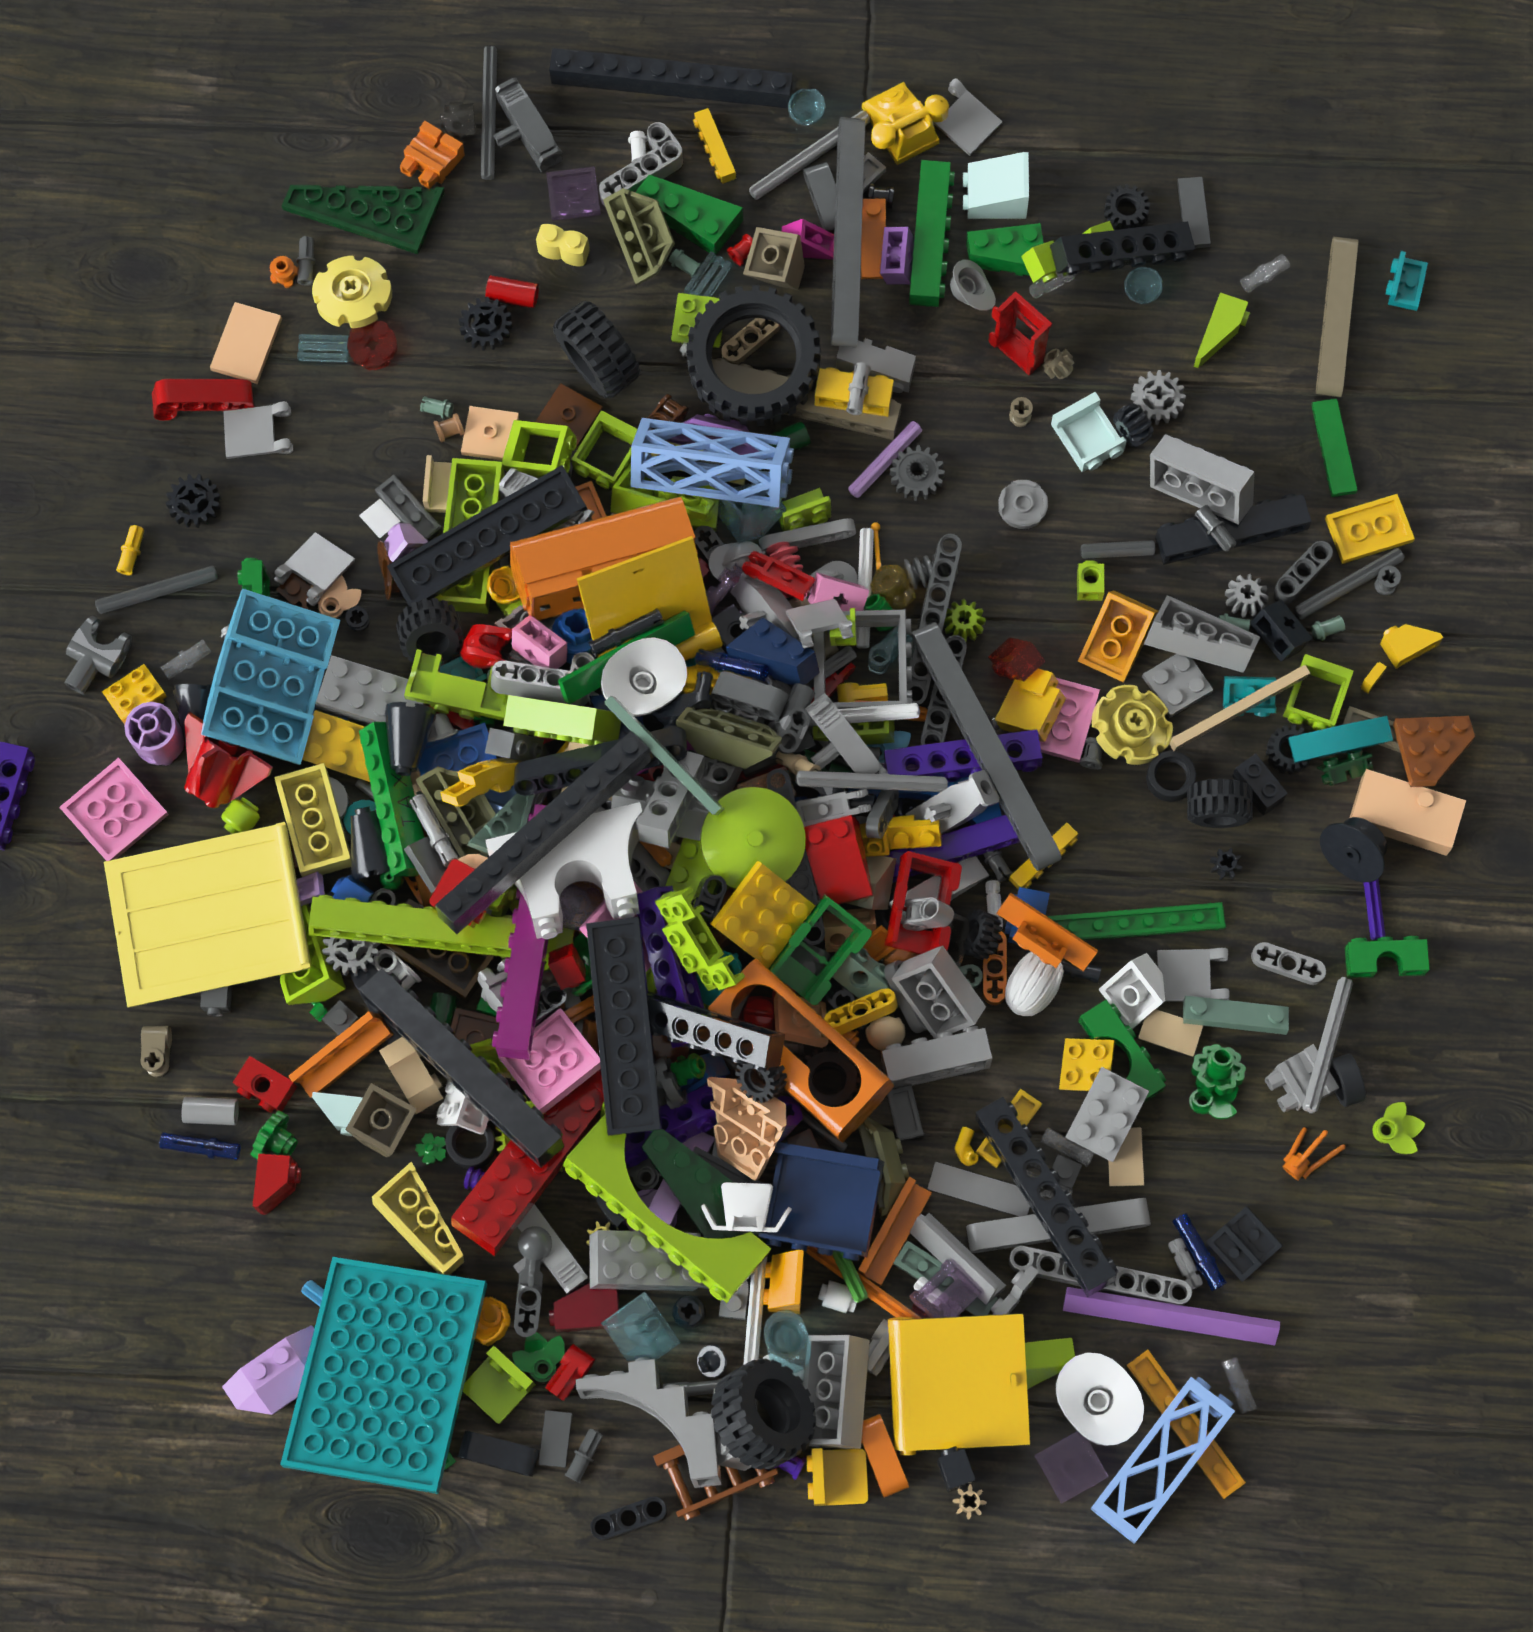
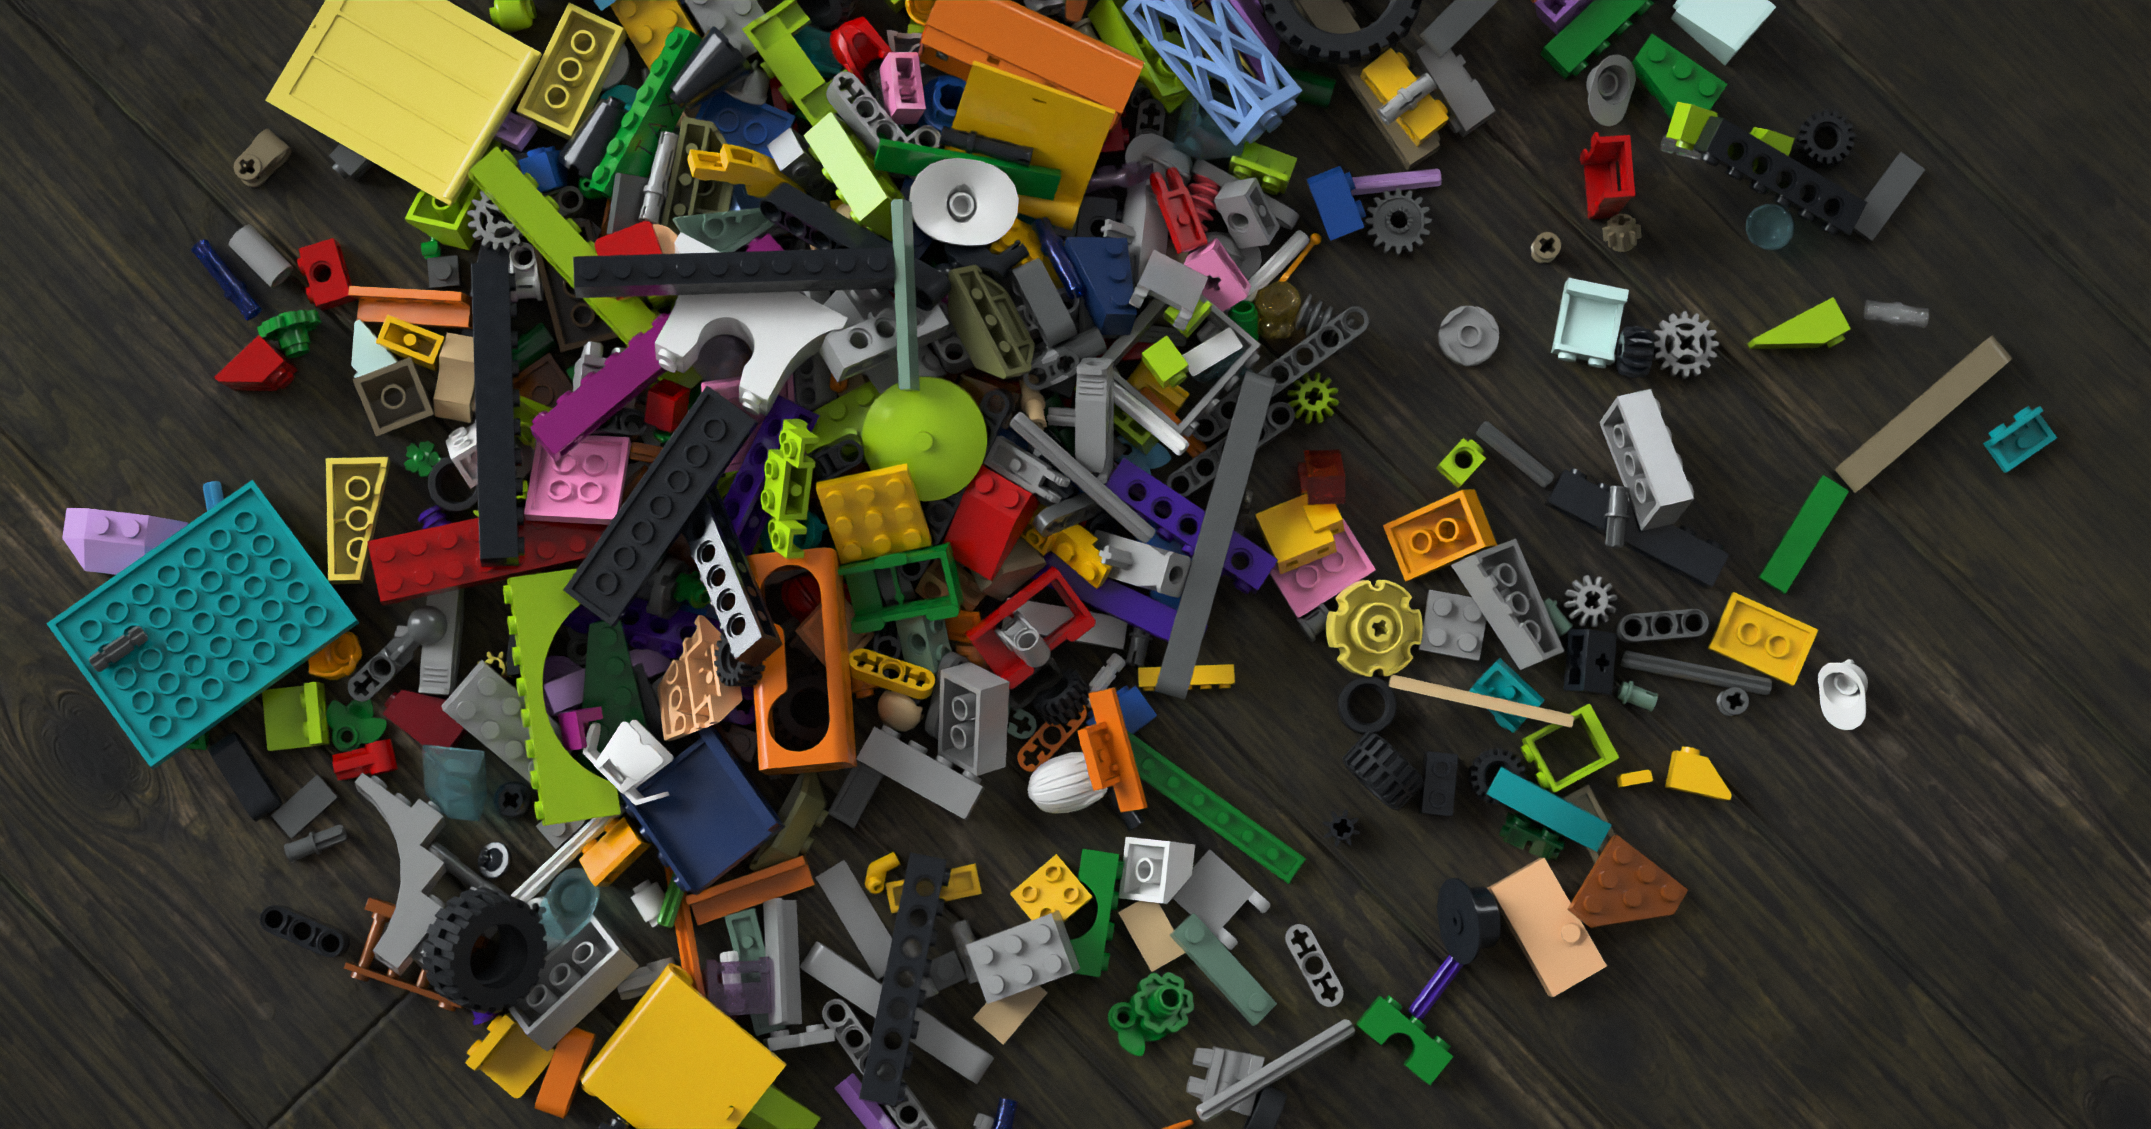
camera: 40 degrees right, 10 degrees up
none -> dark grey axle [89,625,148,672]
none -> yellow slope [376,315,445,372]
none -> magenta panel [558,706,603,750]
none -> lime brick [1142,336,1189,389]
none -> white sticker [1182,327,1242,376]
none -> light grey brick [1214,177,1280,249]
none -> blue brick [1306,166,1366,241]
none -> white piece [1818,659,1868,730]

